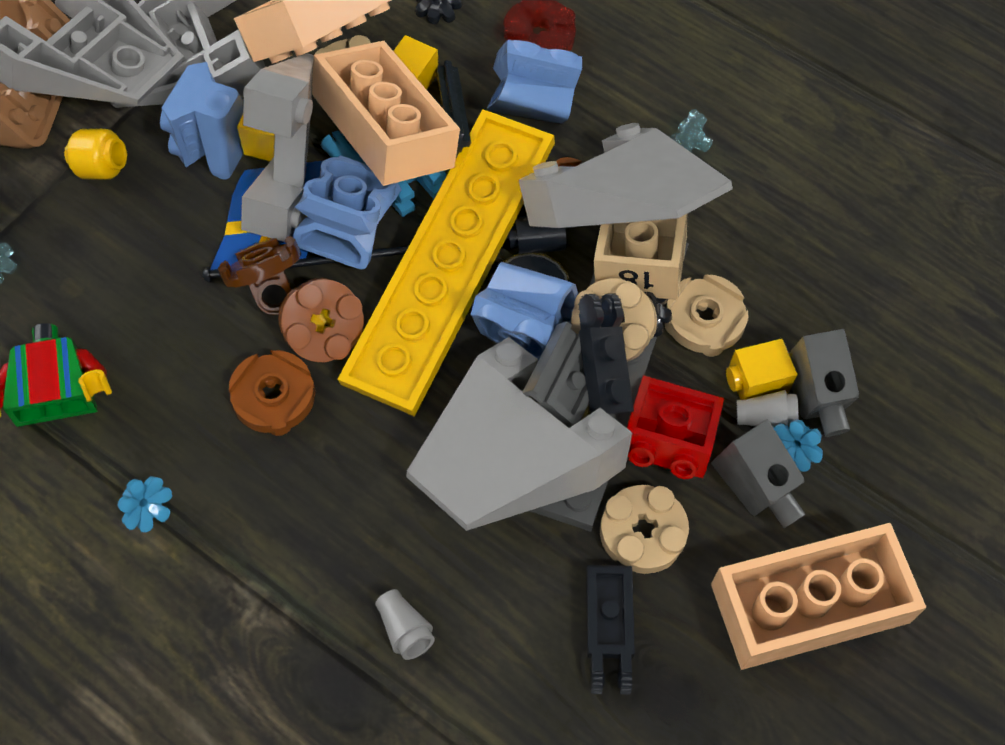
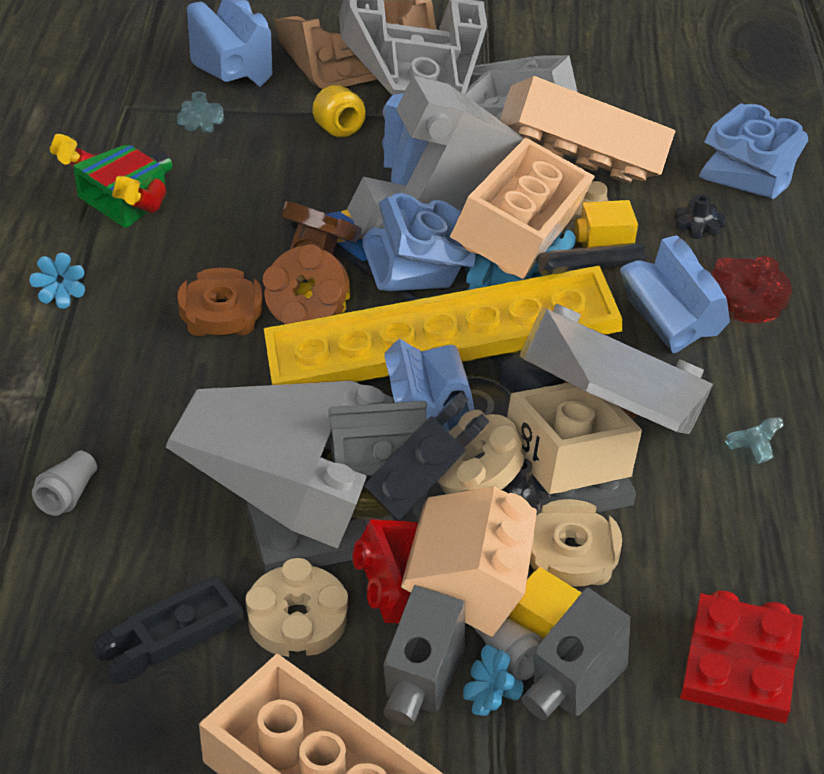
camera: 55 degrees right, 20 degrees down
none -> light nougat slope [401,486,537,637]
none -> red plate [680,590,803,724]

